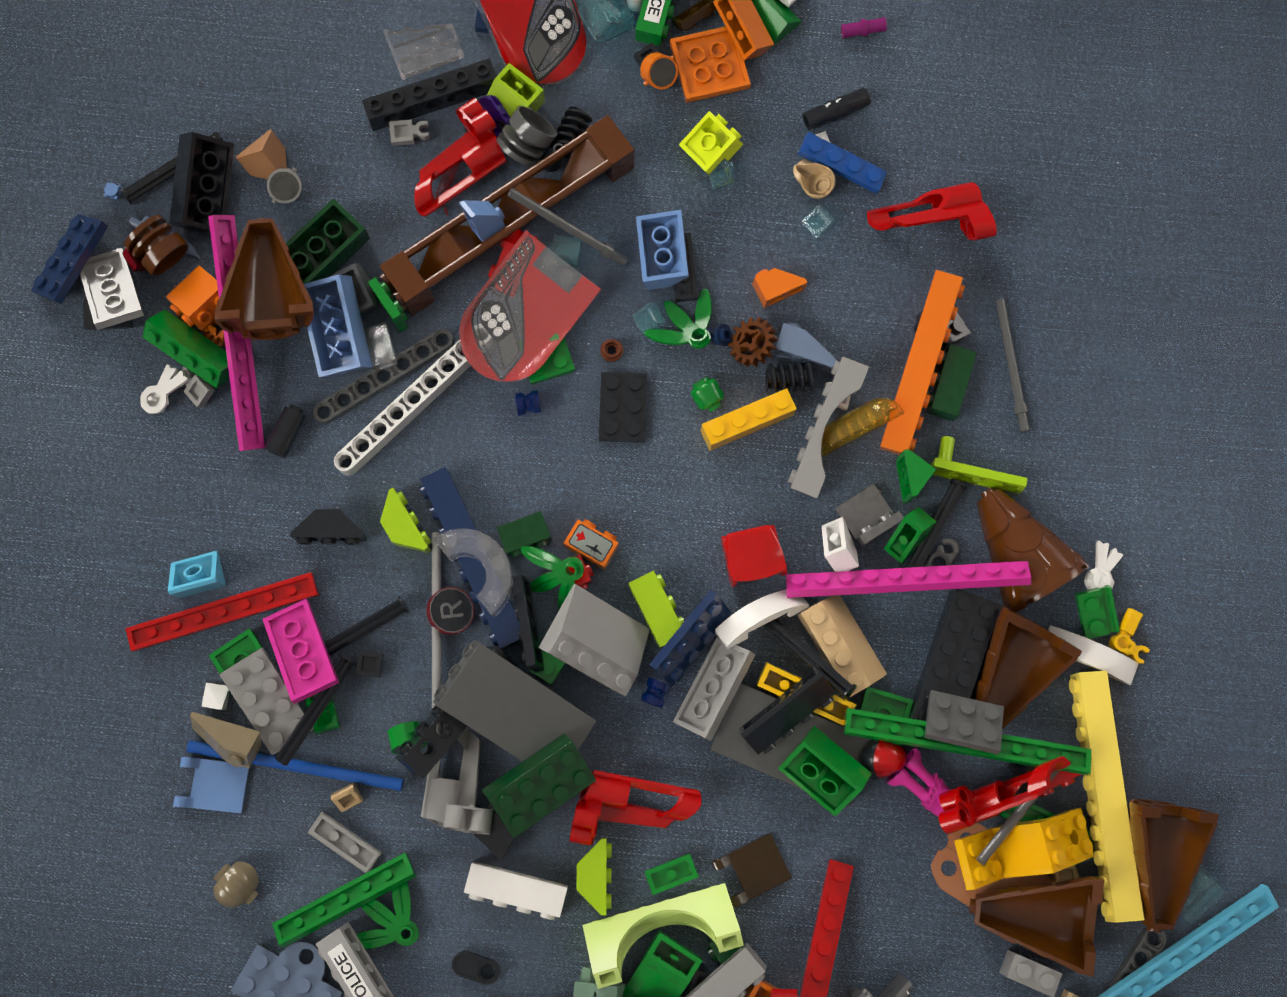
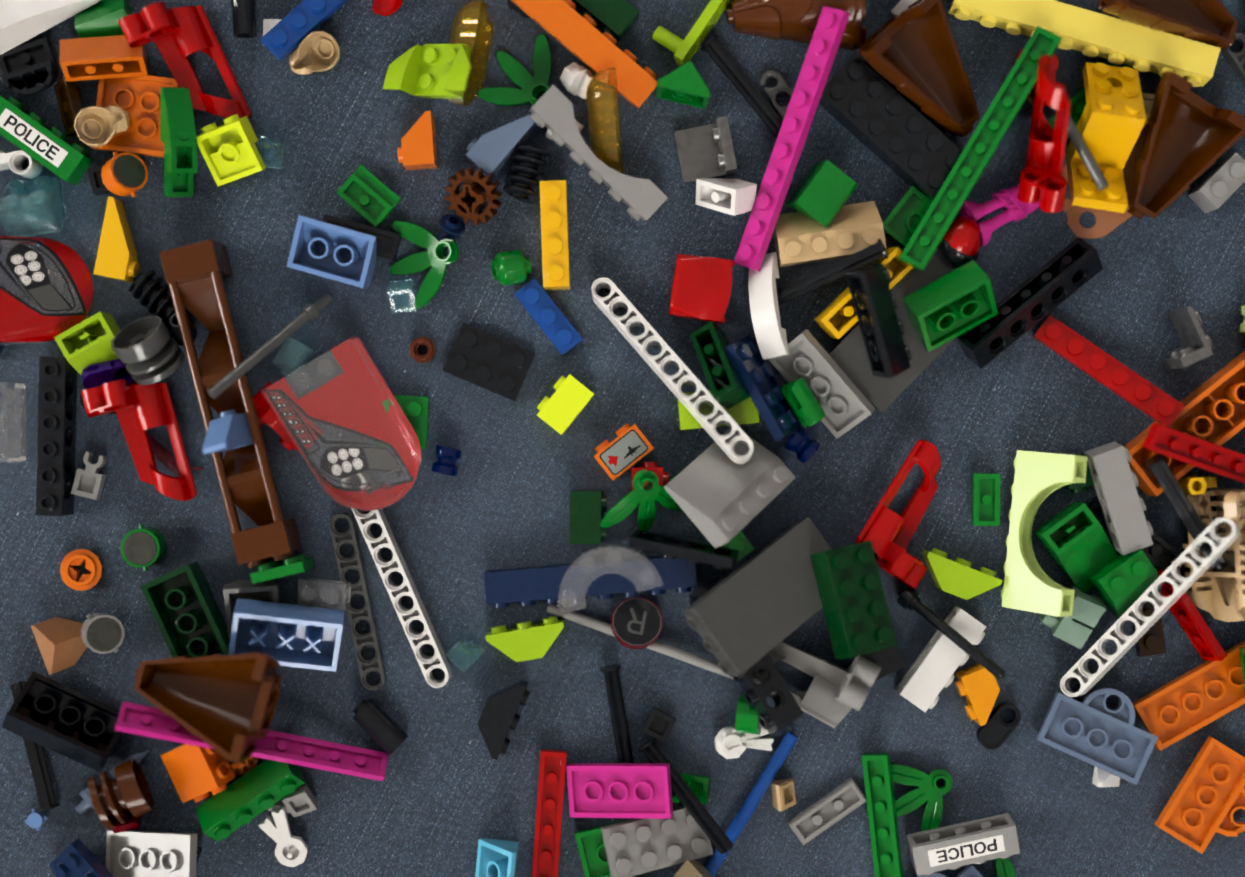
camera: 65 degrees left, 10 degrees up
dark brown flag [712,833,792,907] -> none
clear light blue slope [801,205,836,238] -> none
green slope [884,507,937,564] -> none
dark grey plate [924,690,1004,755] -> none
none -> orange gear [60,549,104,591]
none -> tan hair [74,106,130,147]
none -> yellow slope [93,196,139,283]
none -> red panel [118,1,252,119]
none -> piece [120,524,166,571]
none -> green slope [160,87,198,198]
none -> green plate [336,164,402,228]
none -> lime piece [383,44,472,99]
none -> clear light blue slope [445,639,485,673]
none -> clear yellow brick [448,0,493,106]
none -> green plant [477,34,552,106]
none -> blue plate [514,278,583,356]
none -> neon yellow brick [537,374,595,435]
none -> white piece [560,62,596,99]
none -> white beam [591,277,754,464]
none -> dark green brick [689,321,750,409]
none -> white piece [714,726,774,759]
none -> green arm [781,378,826,428]
none -> green slope [786,160,858,228]
none -> black piece [897,587,1005,679]
none -> light orange slope [955,664,1000,726]
none -> black brick [956,237,1103,369]

